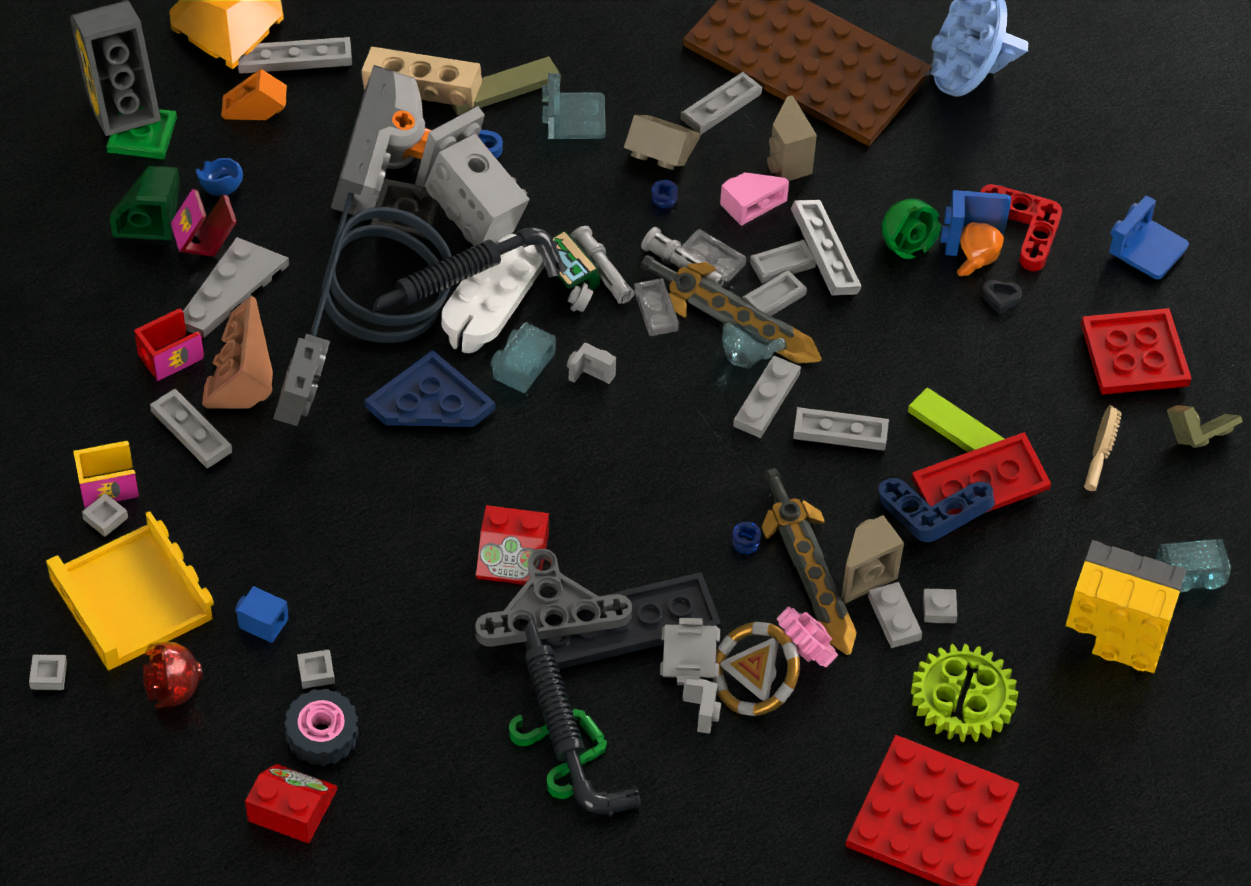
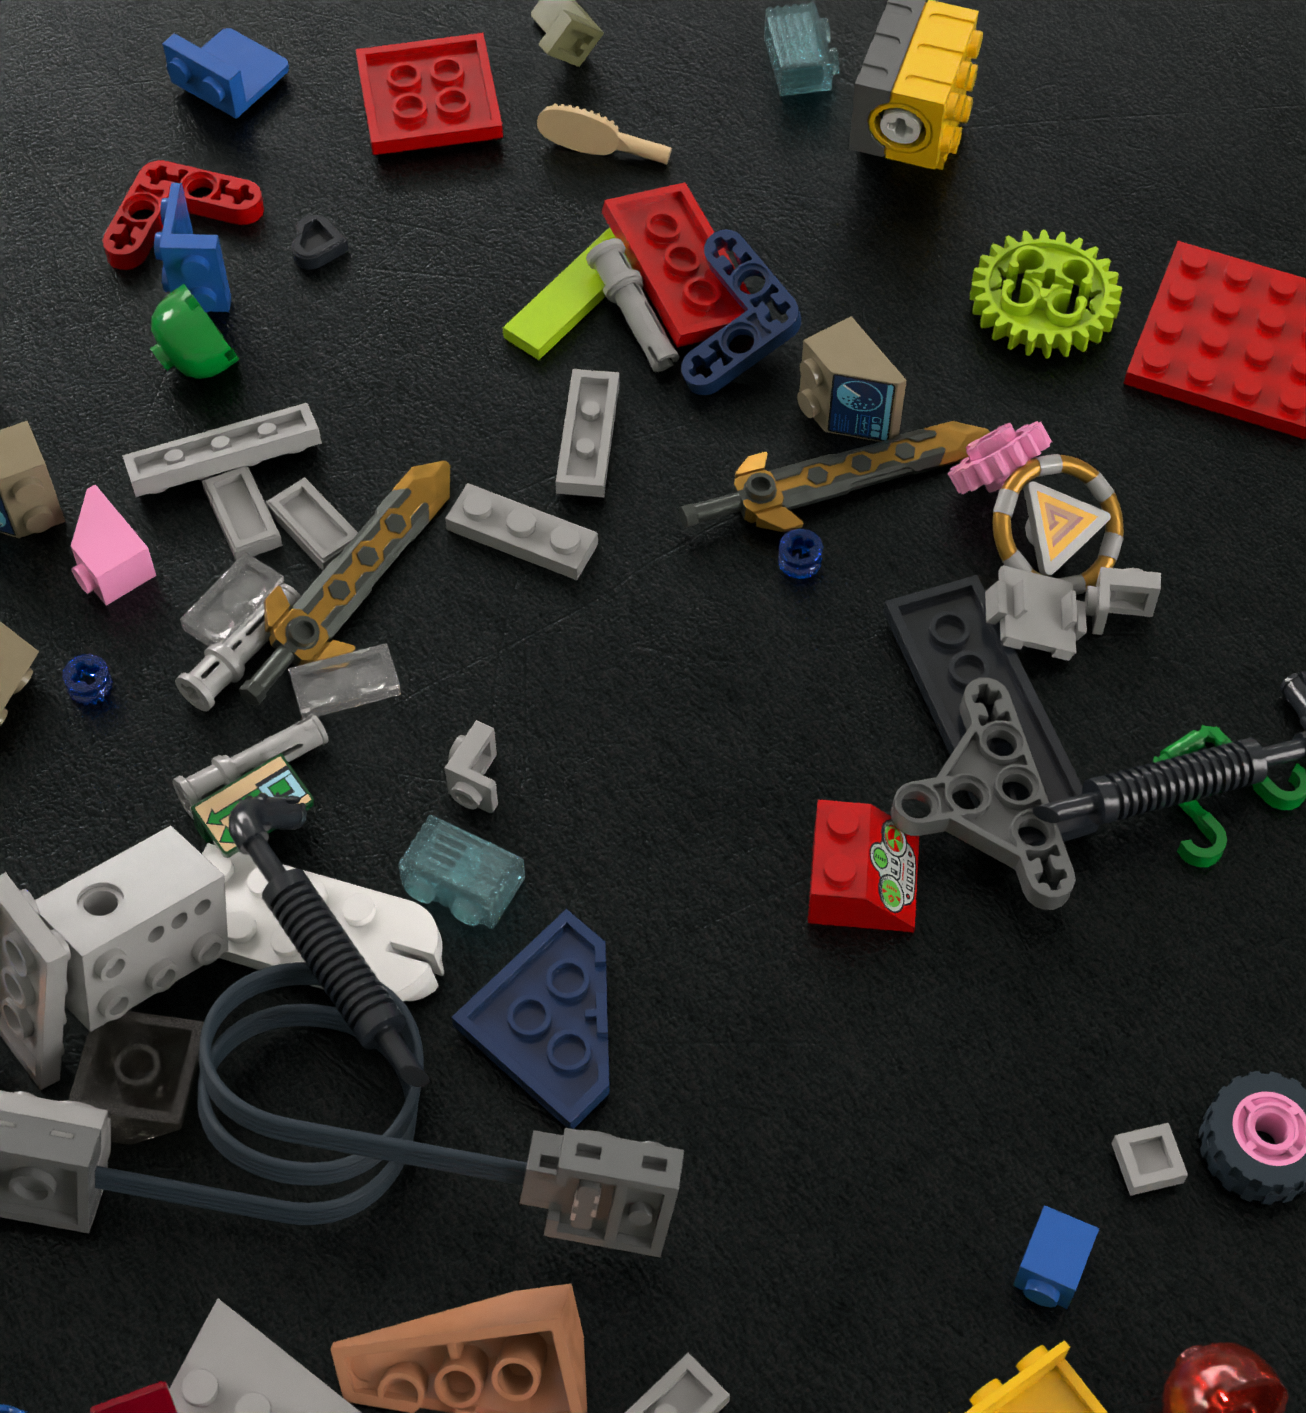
camera: 90 degrees left, 5 degrees up
light grey plate [568,283,593,312] -> none
clear light blue hat [722,322,786,369] -> none
light grey plate [868,582,922,648] -> none
light grey plate [923,589,957,623] -> none
orange hat [957,222,1004,276] -> none
none -> light grey pin [586,238,679,372]

